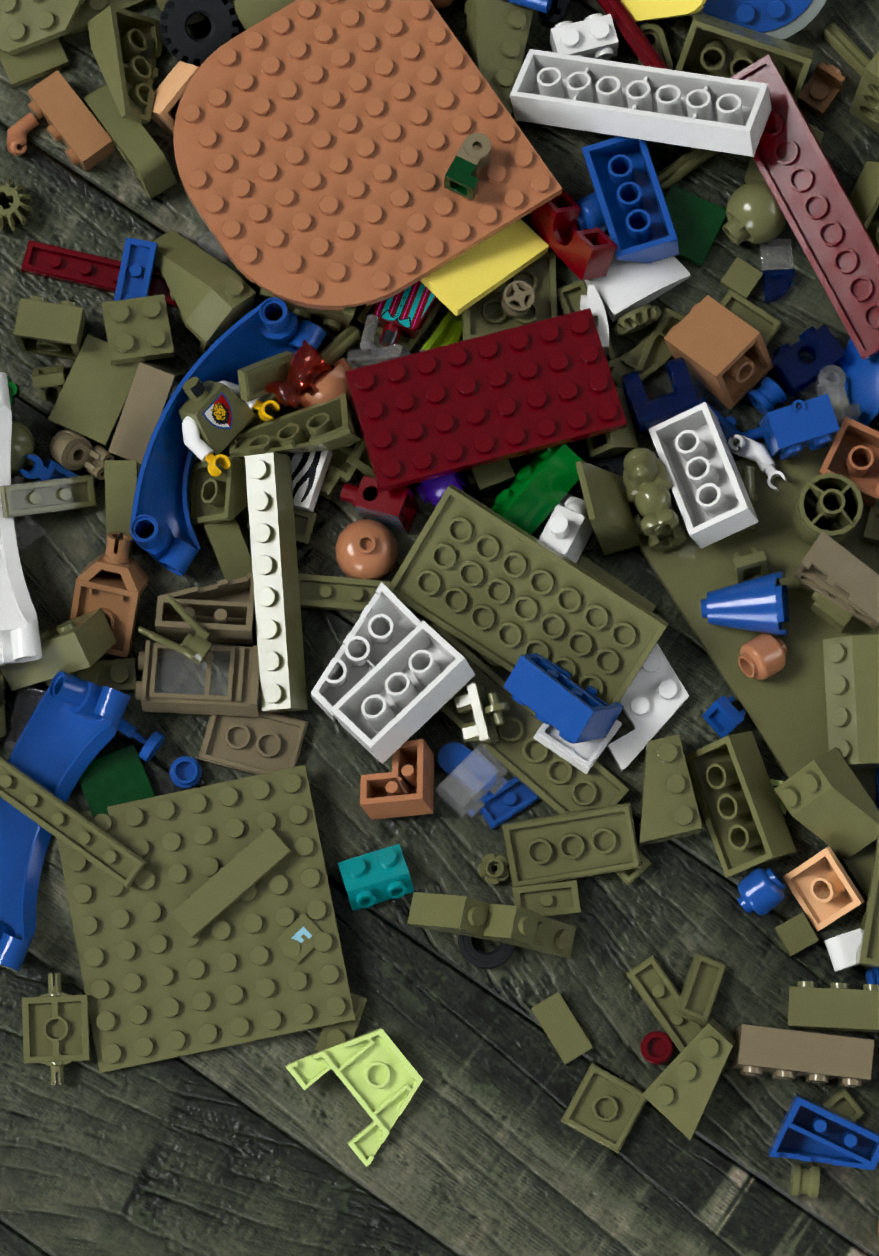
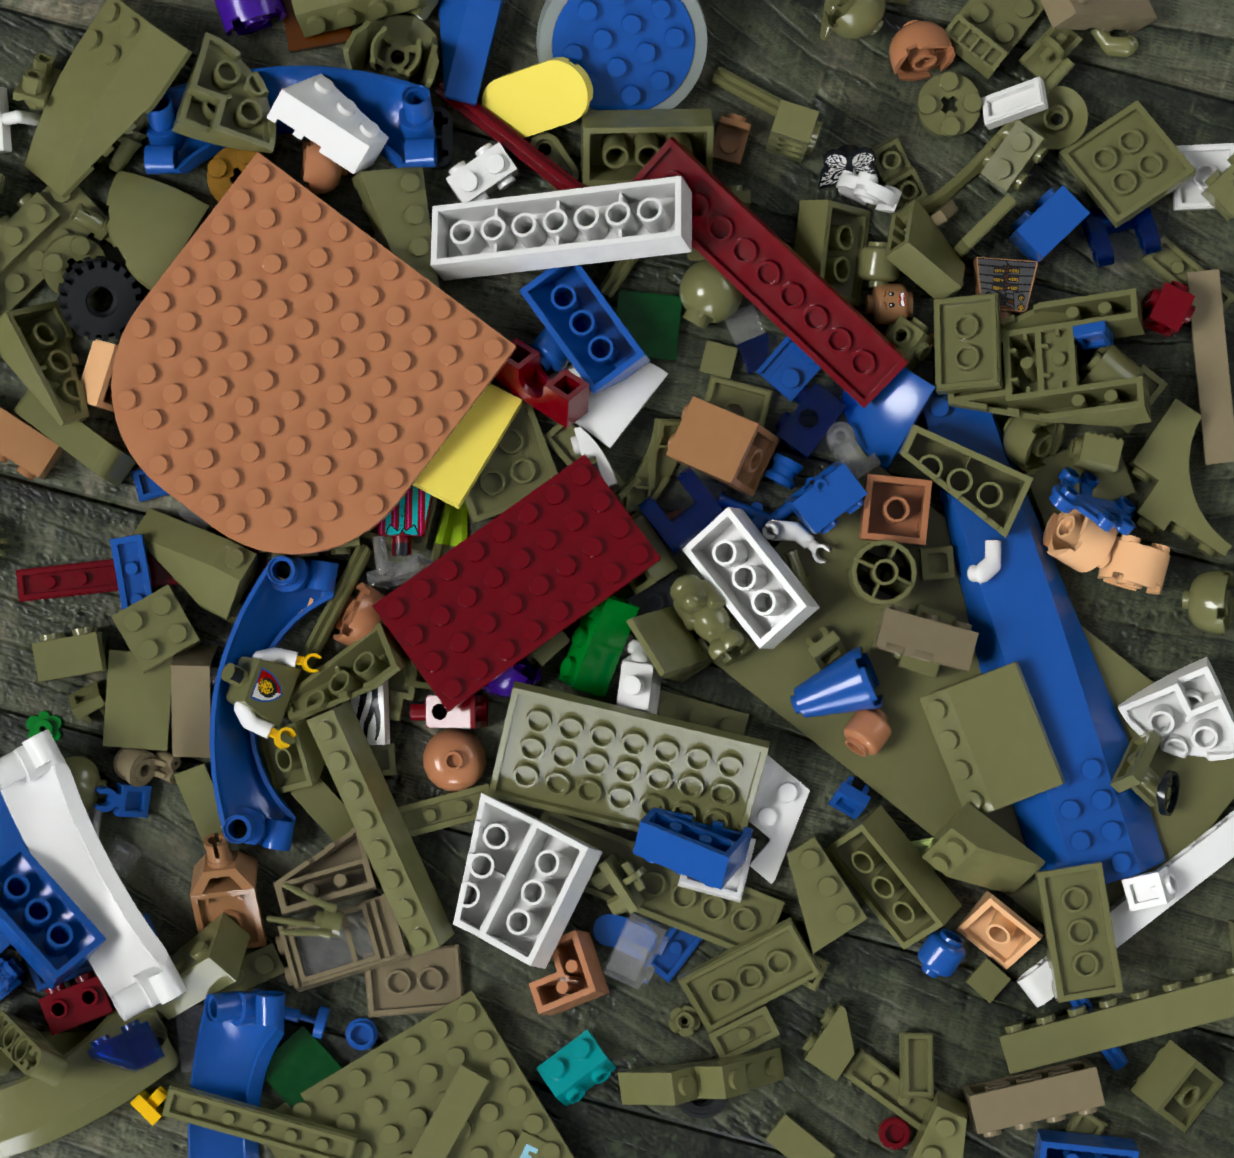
camera: 20 degrees left, 10 degrees up
olive tile [0,475,97,518] -> none
olive tile [237,351,297,402] -> none
clear red animal [265,339,332,408] -> none
leg [444,133,491,201] -> none
dark tan wheel [500,280,535,318] -> none
olive gear [613,304,661,337] -> none
none -> blue tile [131,469,170,502]
none -> blue plate [756,336,821,402]
none -> olive slope [802,1002,855,1081]

